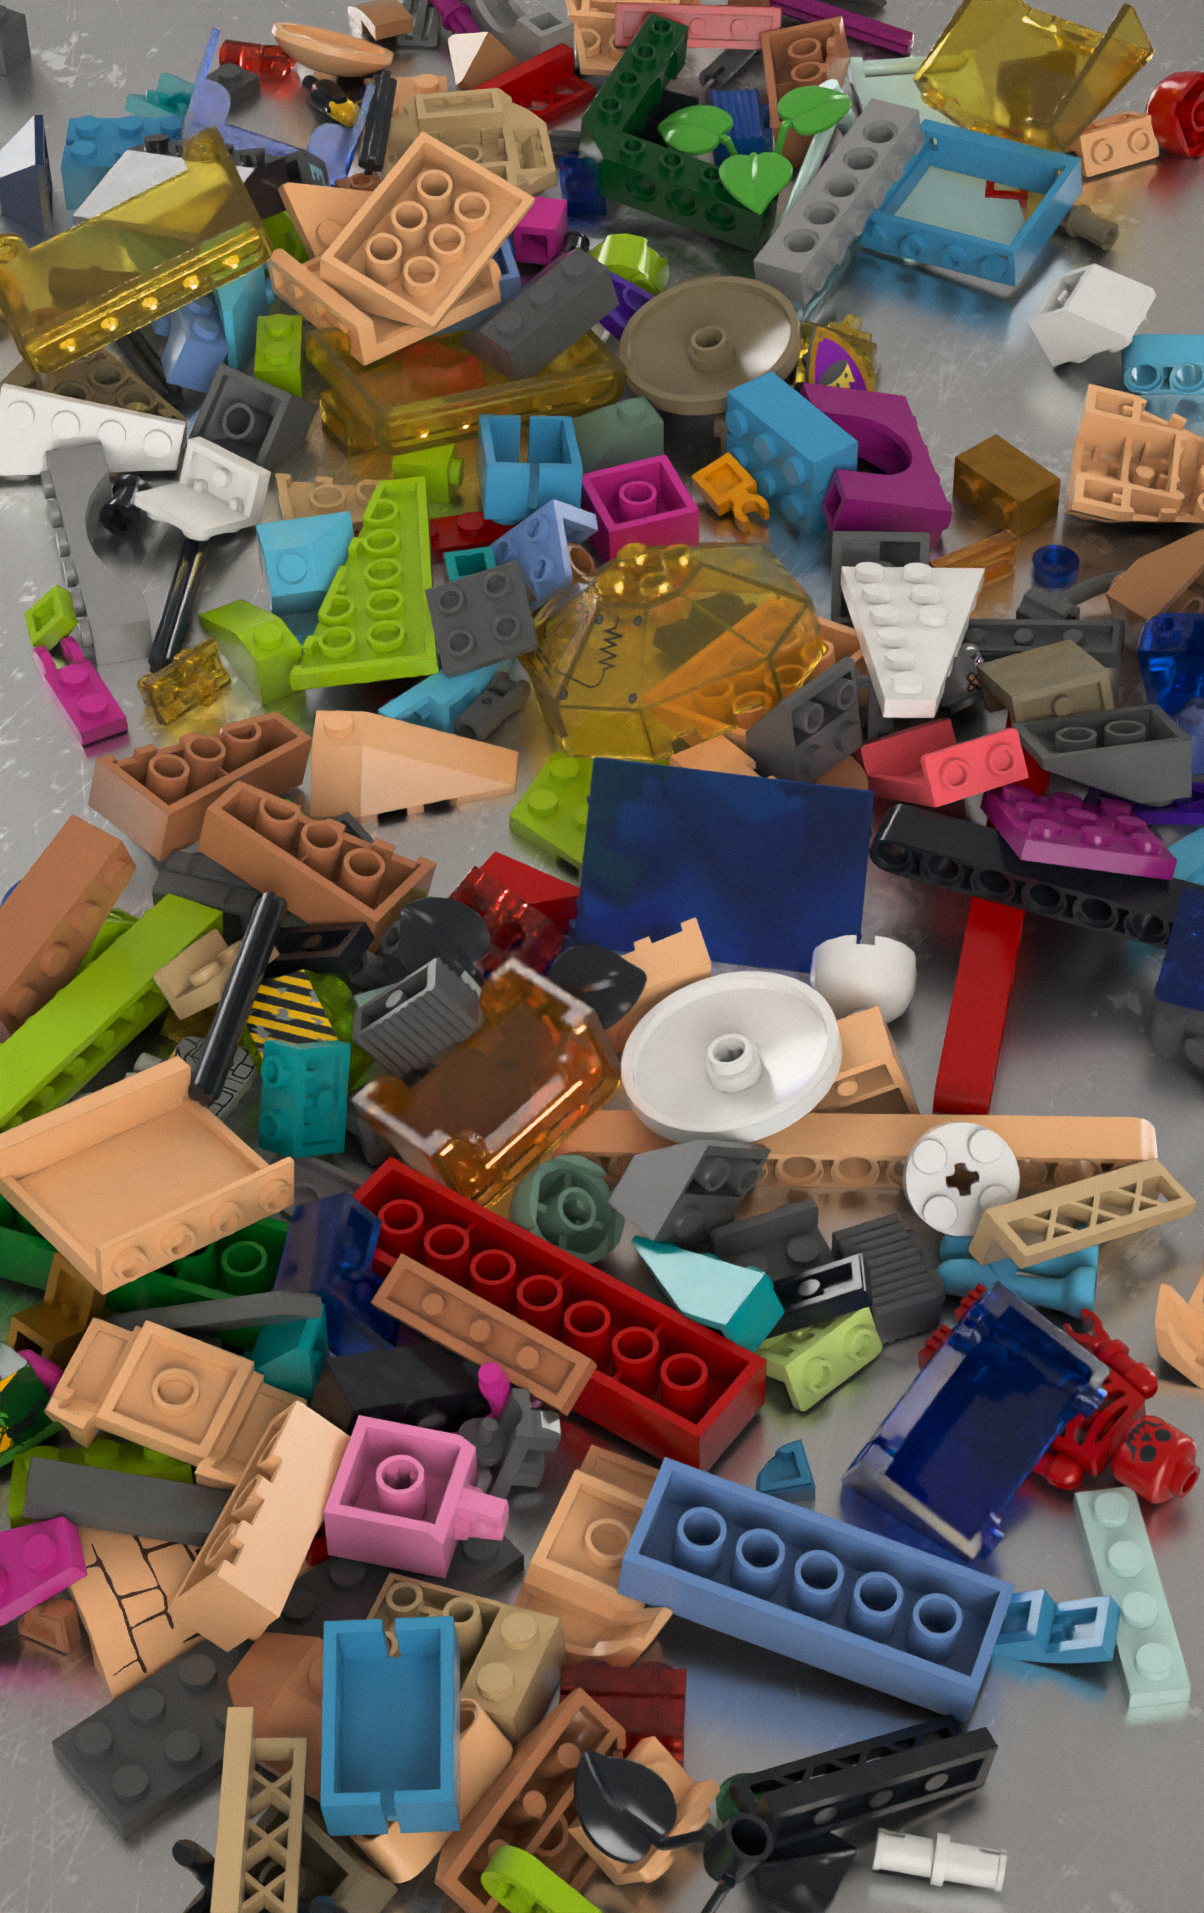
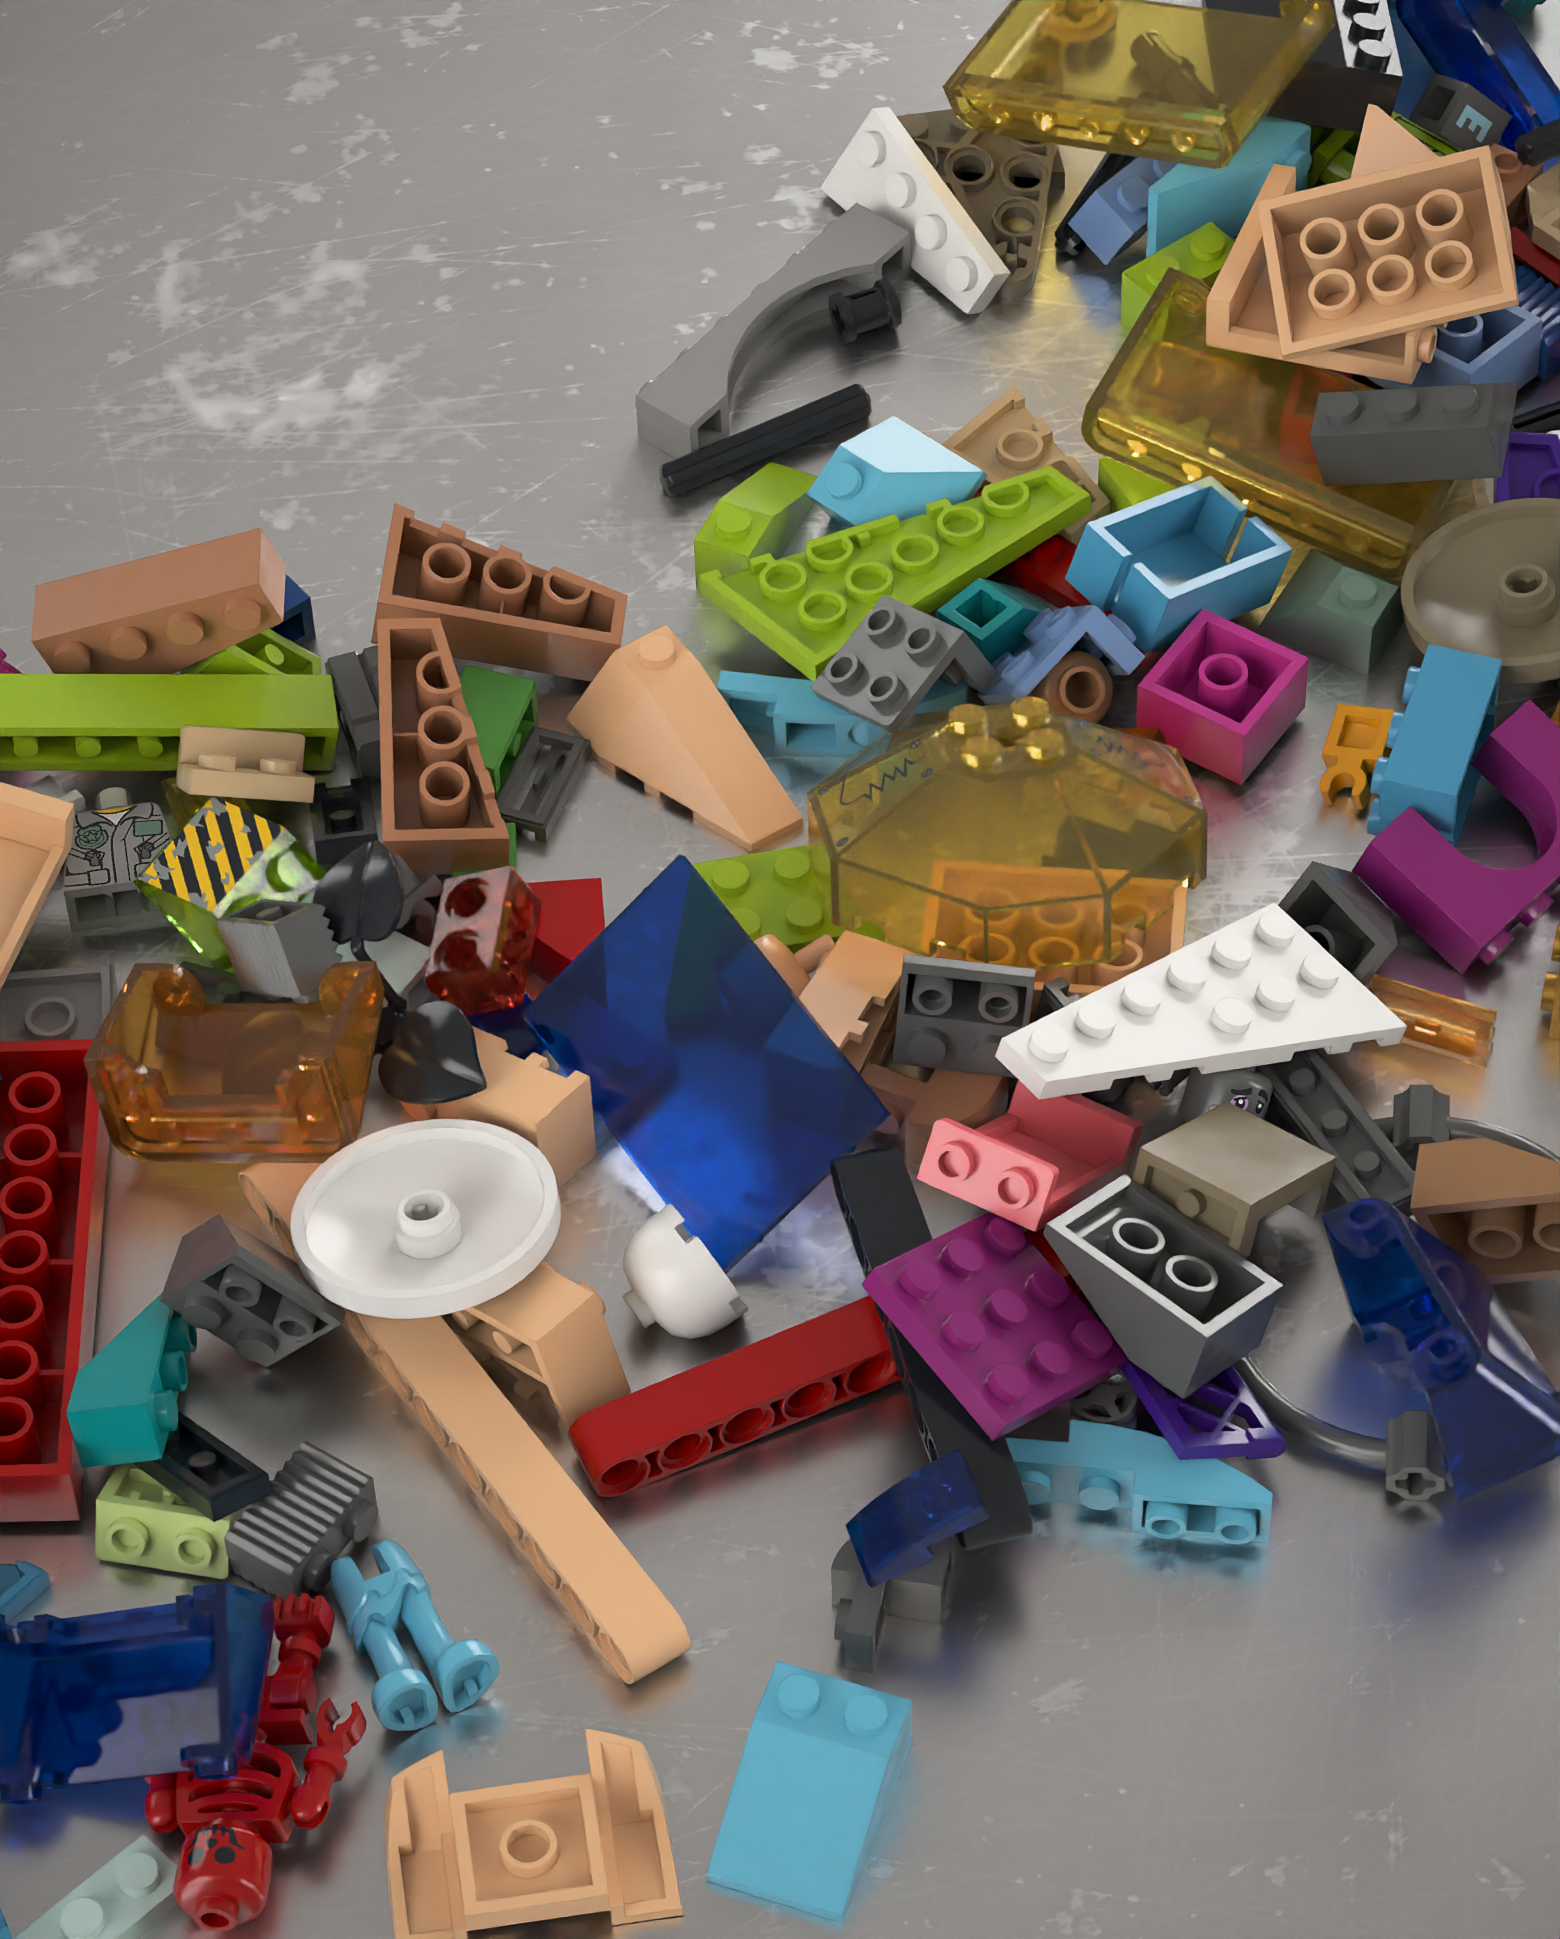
camera: 55 degrees right, 5 degrees up
lime plate [24,584,78,651] -> none
dark pink hinge [32,636,128,746] -> none
white bracket [133,436,271,541] -> none
clear yellow hips [137,638,232,727] -> none
dark grey slope [185,363,319,473] -> none
black axle [188,891,288,1107] -> none
teal bracket [258,1039,351,1158] -> none
dark grey bar [454,671,531,742] -> none
sand green cylinder [509,1154,625,1264] -> none
dark grey bracket [709,1199,836,1281] -> none
white brick [902,1122,1020,1236] -> none
tan fence [968,1158,1197,1269] -> none
clear blue tile [1031,545,1080,589] -> none

